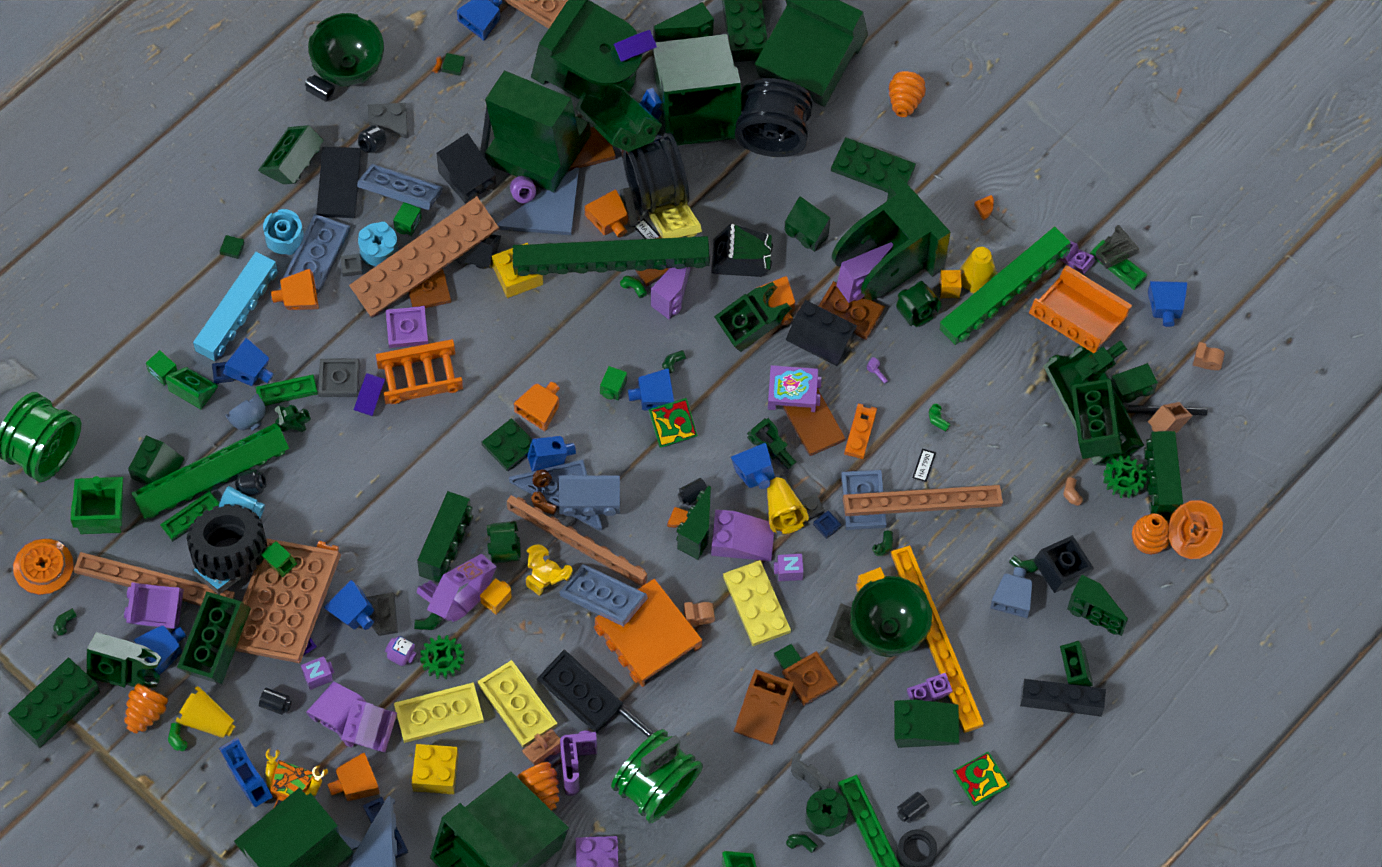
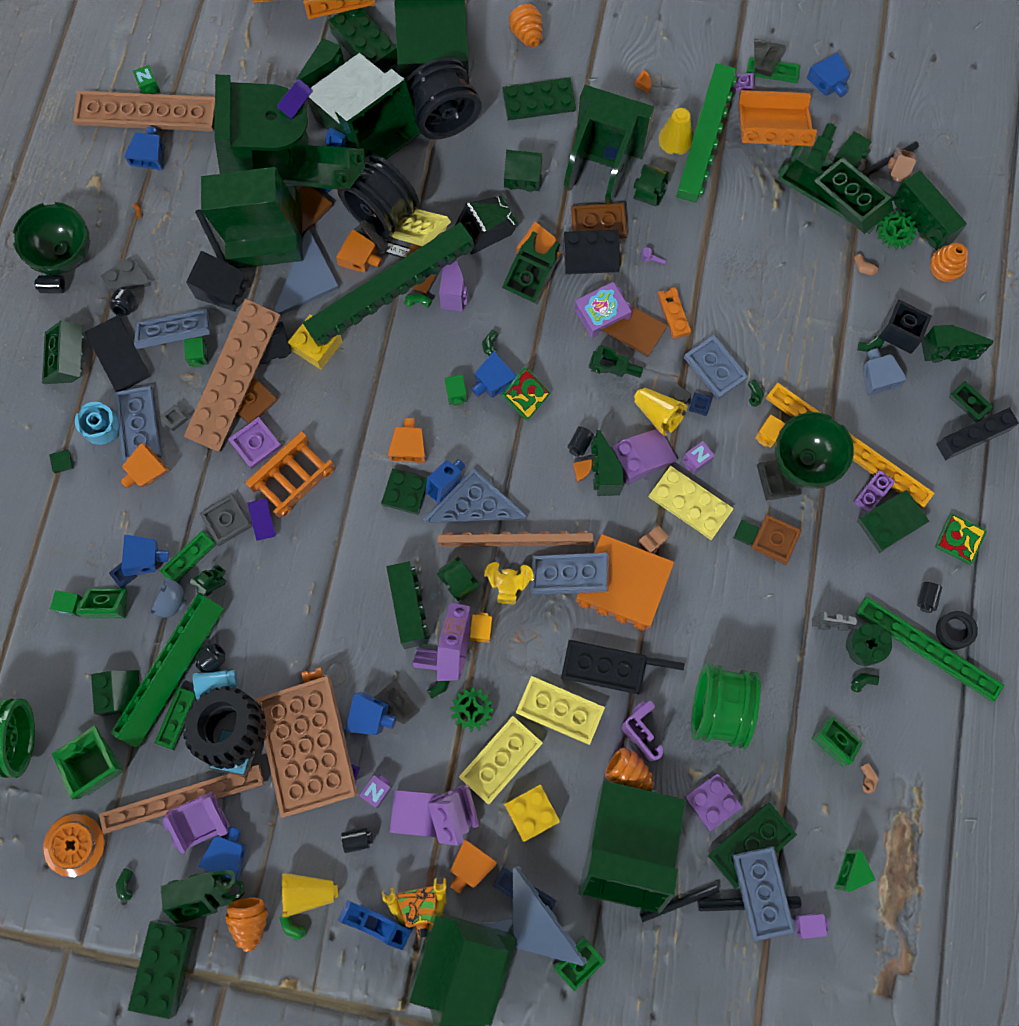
camera: 30 degrees left, 10 degrees up
dark green brick [177,591,251,685] -> none
medium azure brick [193,252,278,361] -> none
green brick [261,541,297,577] -> none
medium azure brick [358,222,398,267] -> none
medium lavender head [385,636,417,666] -> none
dark green tile [442,53,465,76] -> none
medium lavender head [510,176,536,203] -> none
nougat hips [522,729,561,765] -> none
dark orange arm [531,491,557,515] -> none
reddish brown plate [532,469,552,488] -> none
sand blue slope [559,475,620,516] -> none
dark grey tile [640,735,680,777] -> none
blue torso [731,443,775,489] -> none
dark orange slope [734,669,794,745] -> none
medium lavender slope [837,243,893,303] -> none
nougat plate [843,485,1003,516] -> none
sticker [912,448,936,482] -> none
green arm [928,404,950,432] -> none
light orange brick [939,270,961,298] -> none
orange piece [1168,500,1223,559] -> none
nougat leg [1193,342,1225,370] -> none

